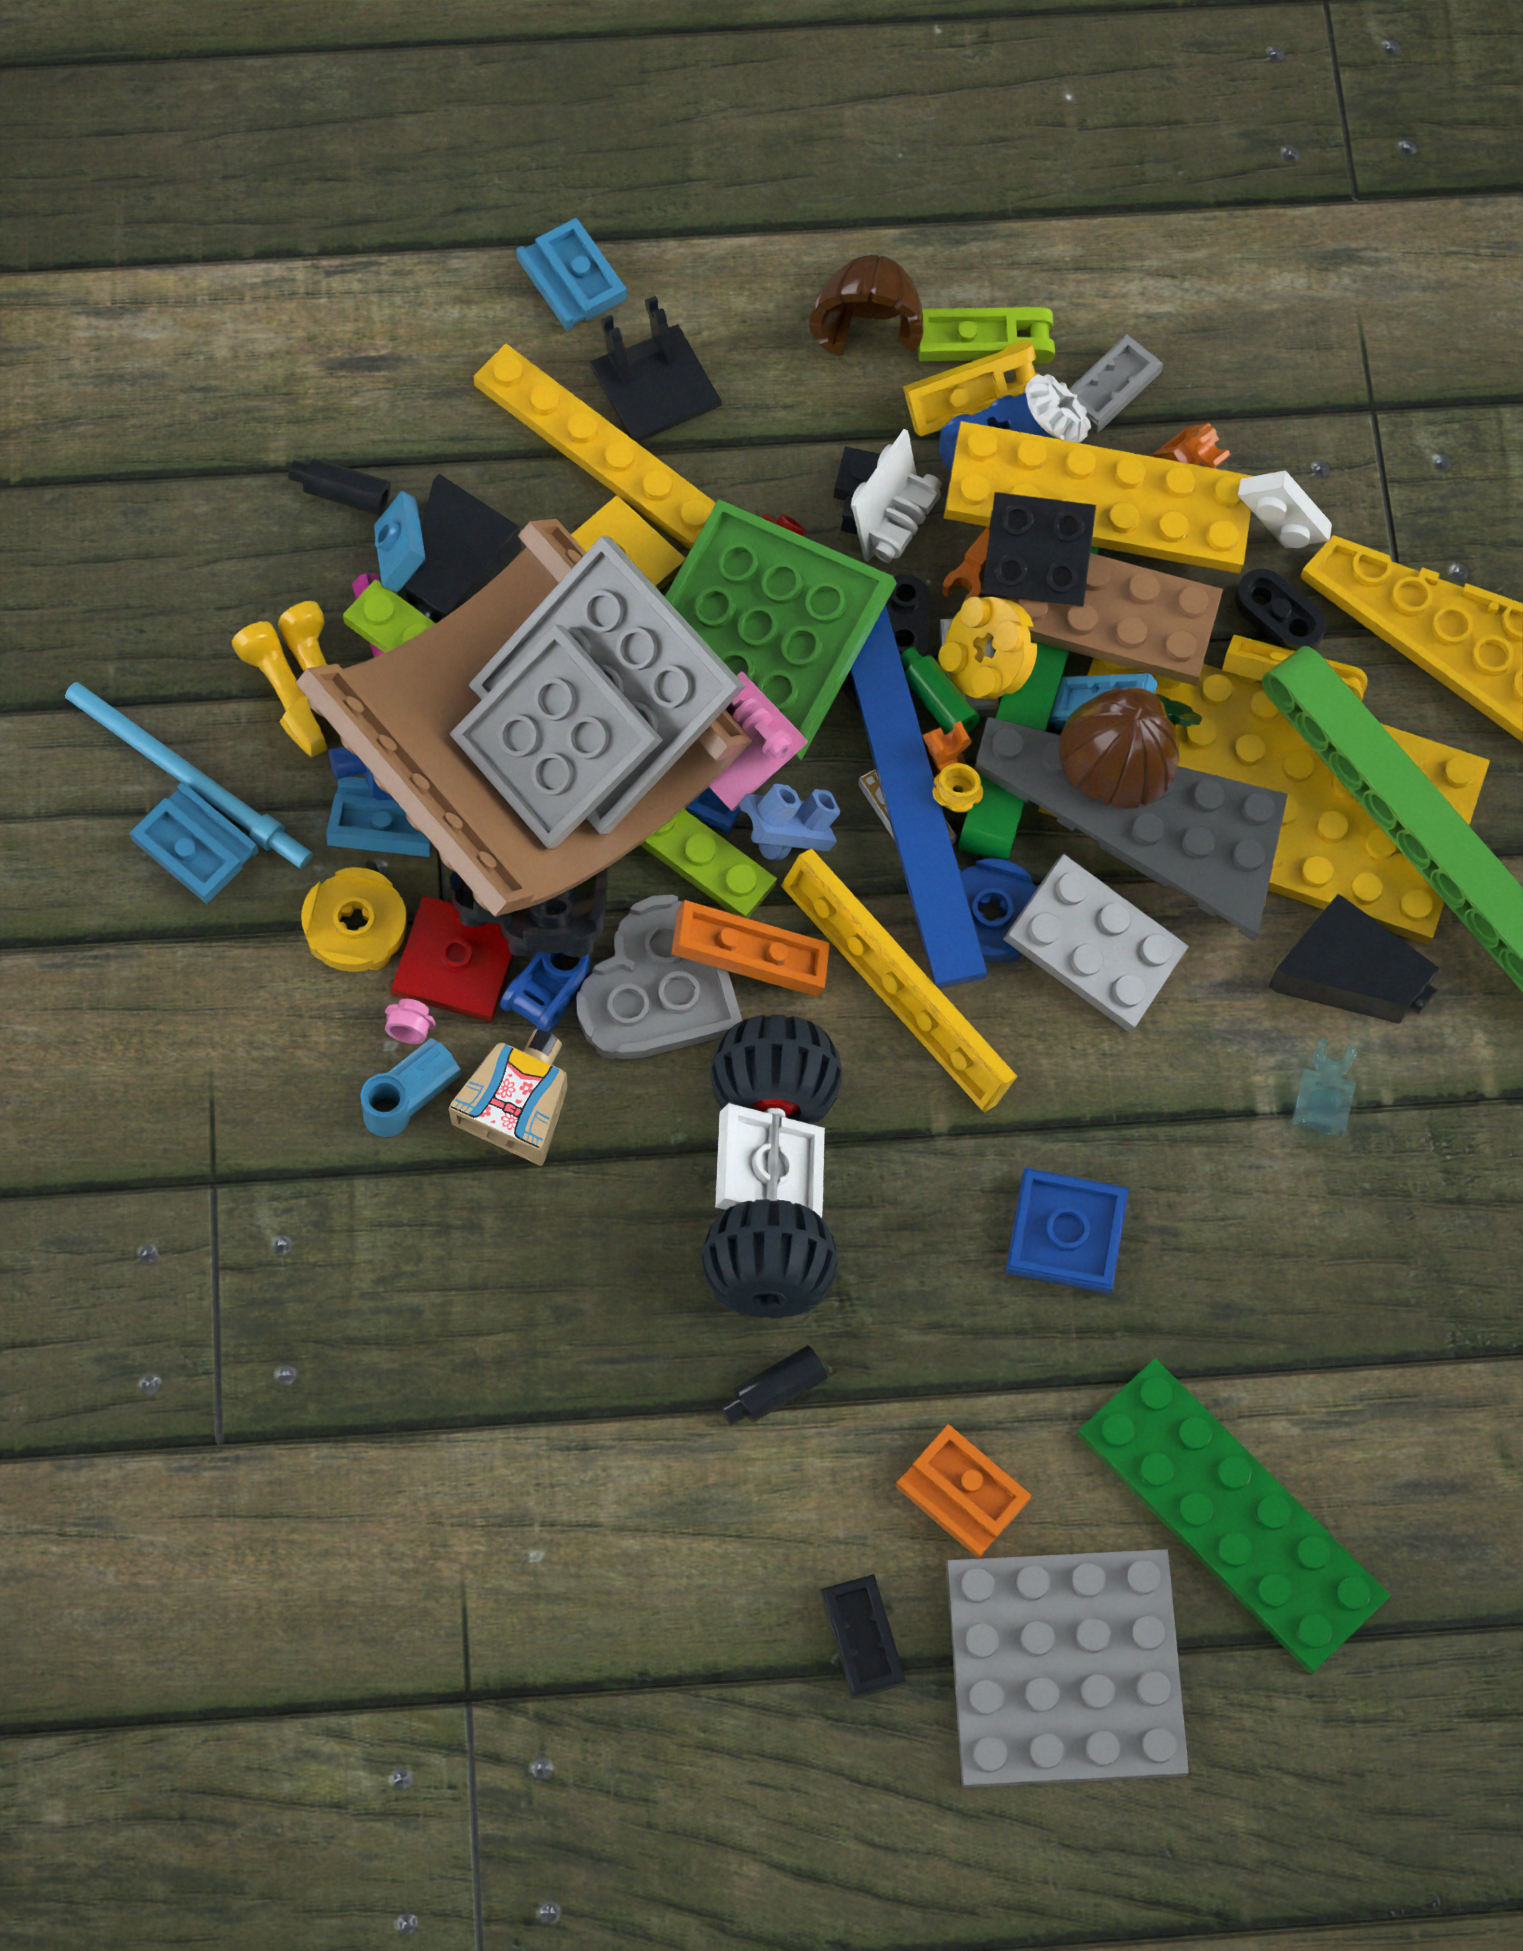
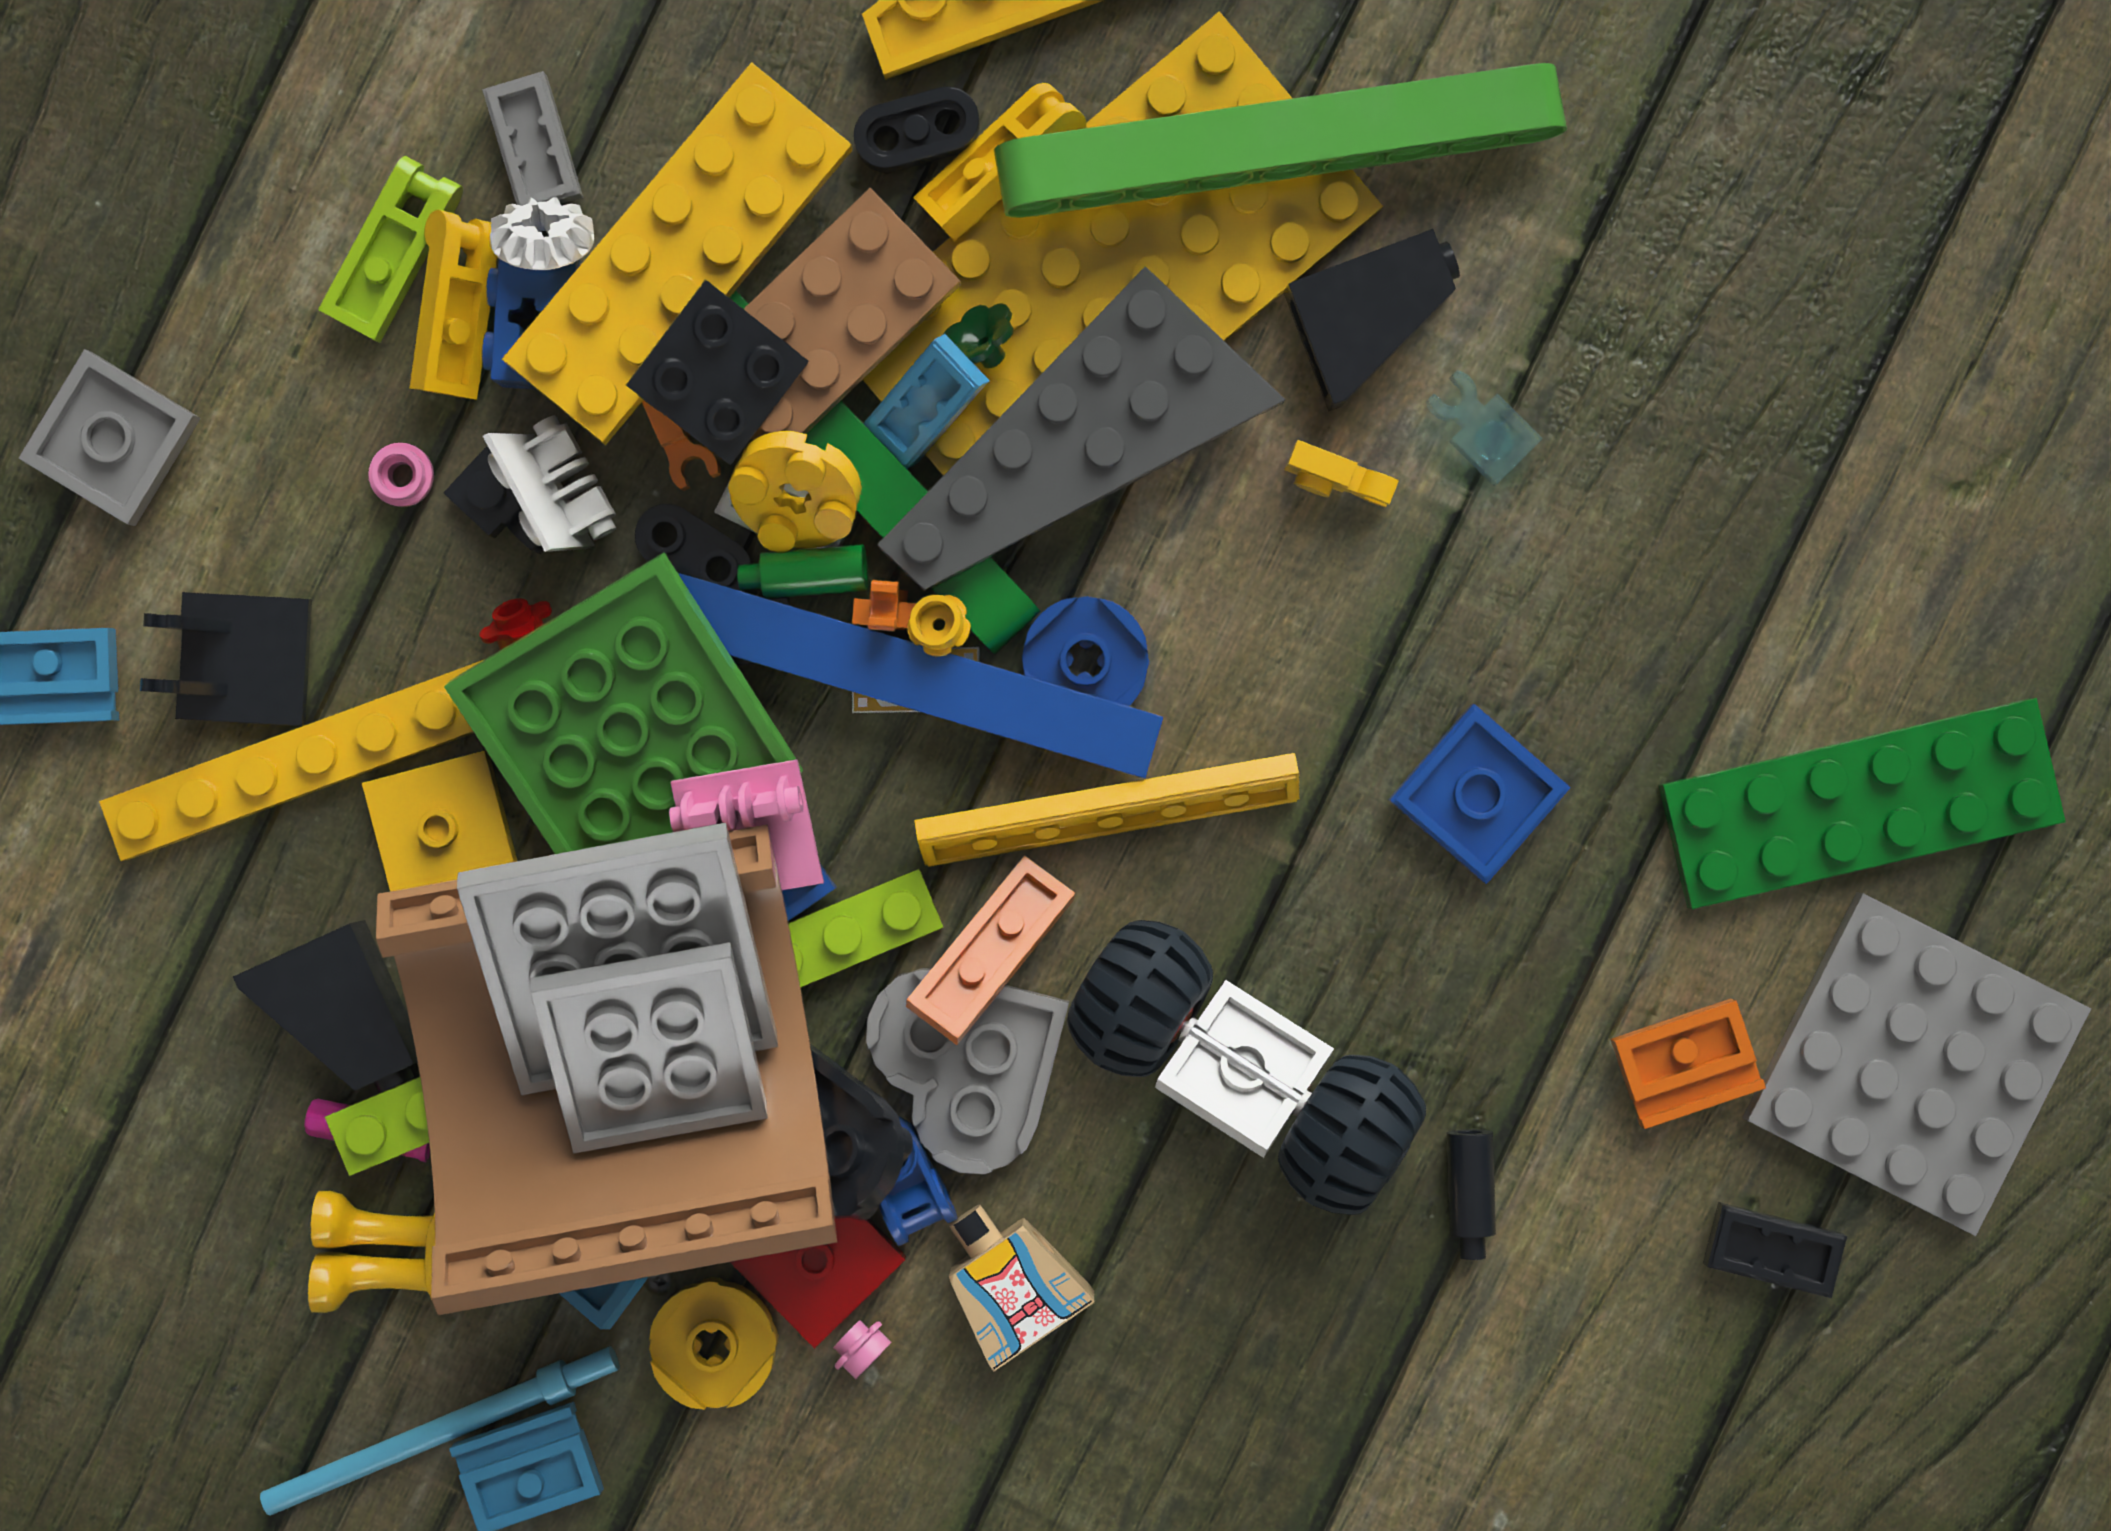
camera: 55 degrees left, 20 degrees up
black cylinder [288,458,391,516] -> none
dark azure piece [360,1038,461,1137] -> none
dark azure plate [374,491,426,593] -> none
medium blue hips [739,784,840,861] -> none
reddish brown hair [809,255,924,356] -> none
light grey plate [1003,854,1189,1032] -> none
reddish brown hair [1059,688,1179,809] -> none
orange plate [1151,423,1231,468] -> none
white plate [1238,470,1332,548] -> none
none -> light grey plate [19,349,201,526]
none -> bright pink plate [369,443,434,507]
none -> yellow plate [1284,440,1399,508]

